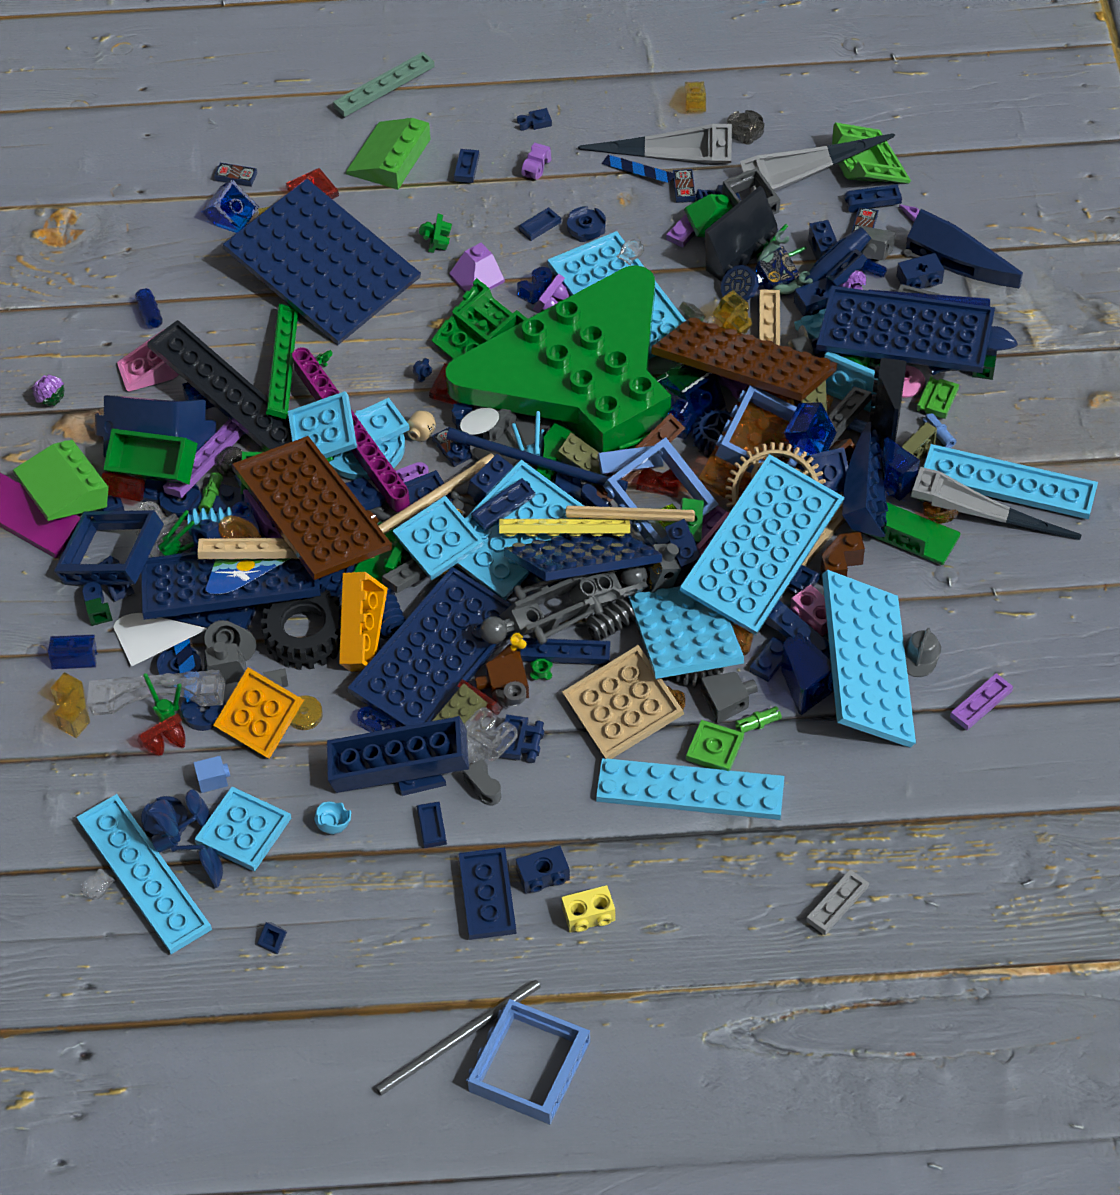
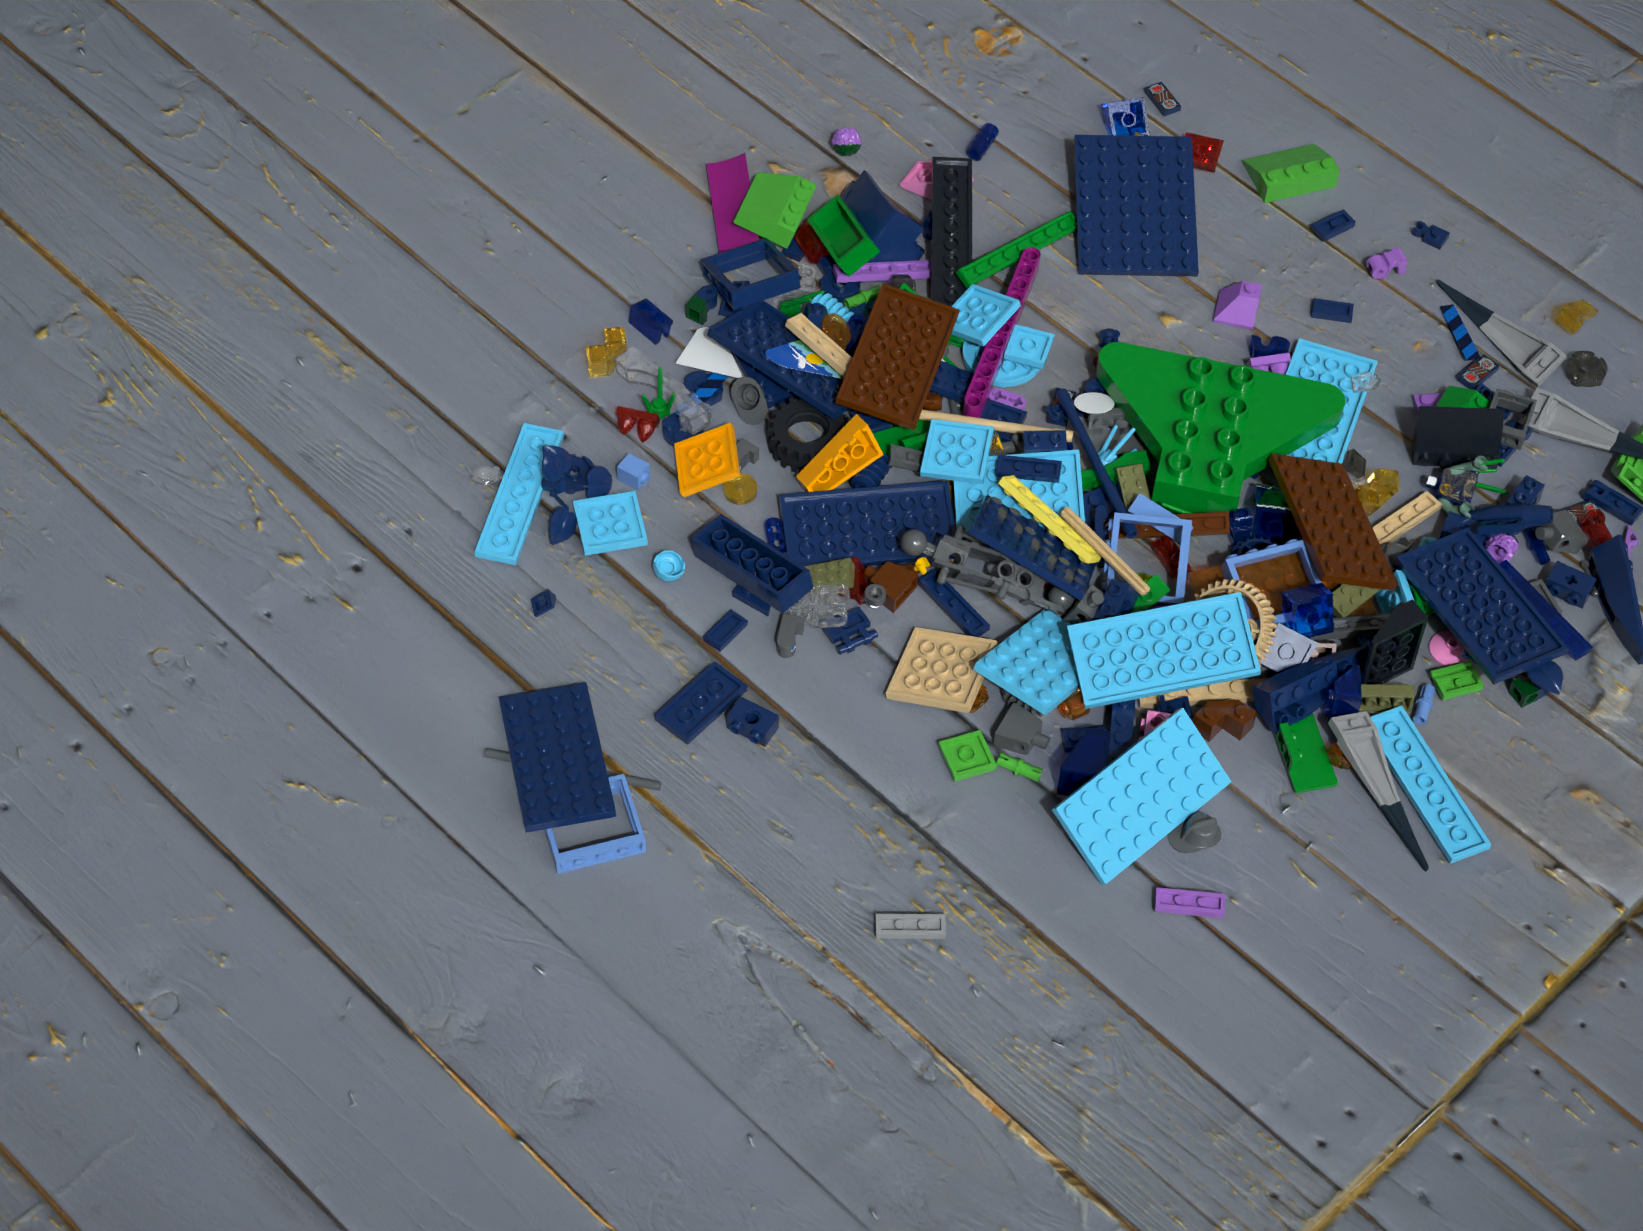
camera: 45 degrees right, 0 degrees up
dark grey torso [204,641,247,687] -> none
green plant [316,350,333,367] -> none
sand green plate [333,52,435,117] -> none
tan head [406,411,436,442] -> none
green hips [419,213,452,253] -> none
green wedge [431,278,528,359] -> none
green plate [530,659,553,680] -> none
light yellow brick [562,885,615,933] -> none
dark blue plate [567,206,606,242] -> none
dark grey piece [586,599,636,641] -> none
medium azure plate [596,758,785,820] -> none
tile [721,265,758,306] -> none
none -> dark blue plate [499,682,616,833]
none -> clear red piece [1580,509,1613,547]

